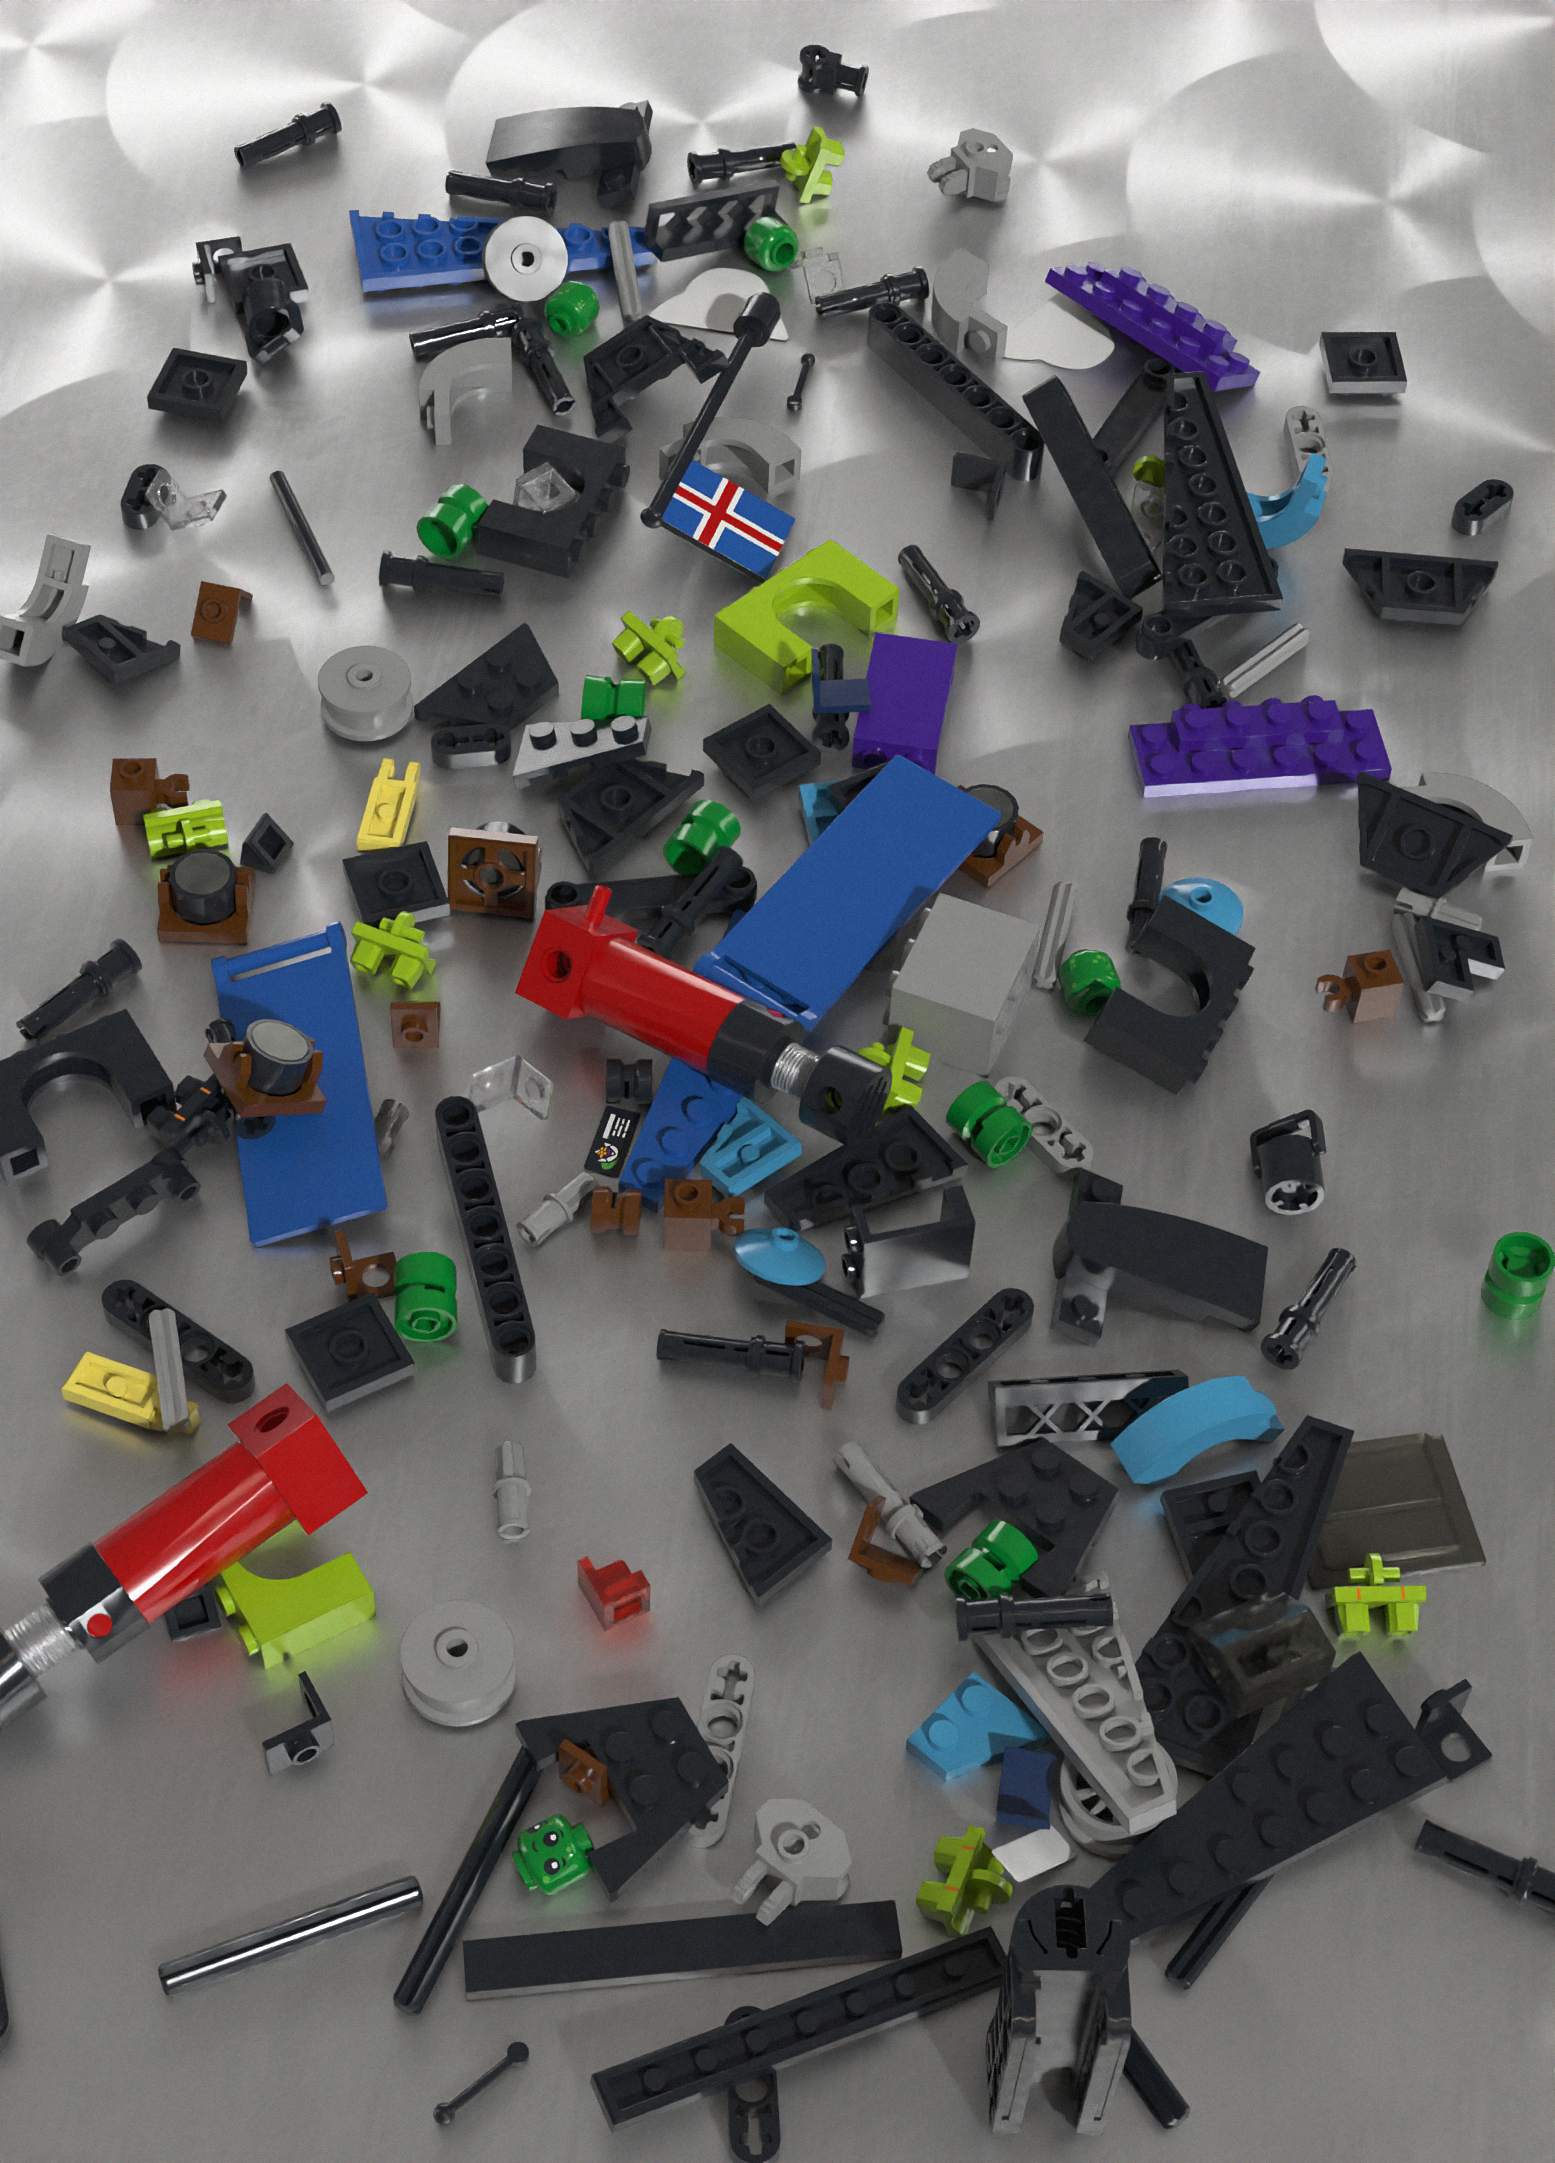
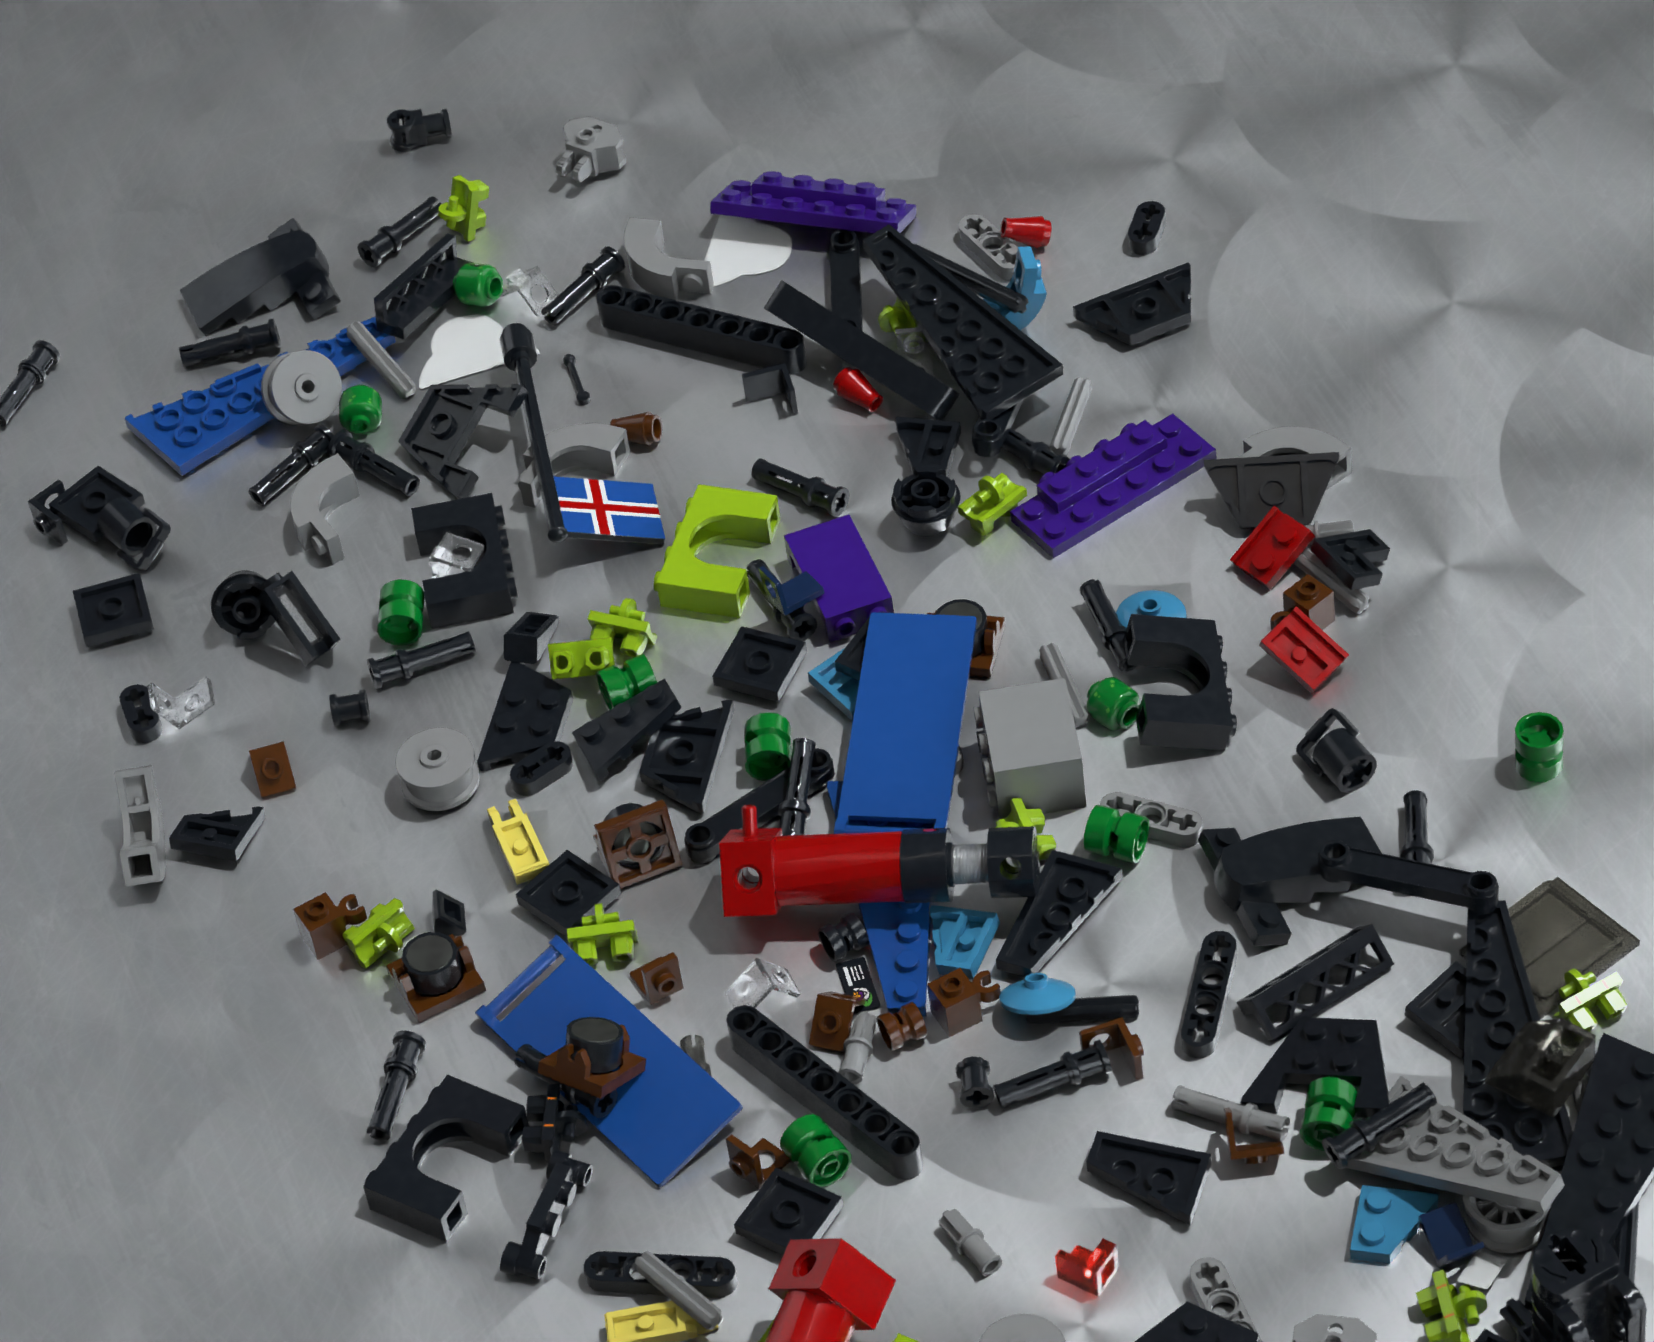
camera: 20 degrees left, 5 degrees down
black bar [270,471,335,586] -> none
black panel [841,1185,976,1299] -> none
dark azure arch [1110,1376,1285,1486] -> none
black plate [1319,332,1407,394] -> none
none -> black cone [211,570,280,639]
none -> black window [257,571,341,667]
none -> black bush [329,689,370,726]
none -> black slope [504,612,559,664]
none -> lime hips [548,637,615,680]
none -> reddish brown cone [610,412,662,445]
none -> reddish brown bracket [809,991,866,1052]
none -> red cone [833,367,883,413]
none -> black cone [891,466,961,536]
none -> black axle [914,244,1028,314]
none -> black bush [955,1056,994,1109]
none -> lime hips [958,473,1027,536]
none -> red cone [1000,216,1051,249]
none -> red plate [1230,506,1315,591]
none -> red plate [1259,606,1349,694]
none -> black piece [1318,840,1499,914]

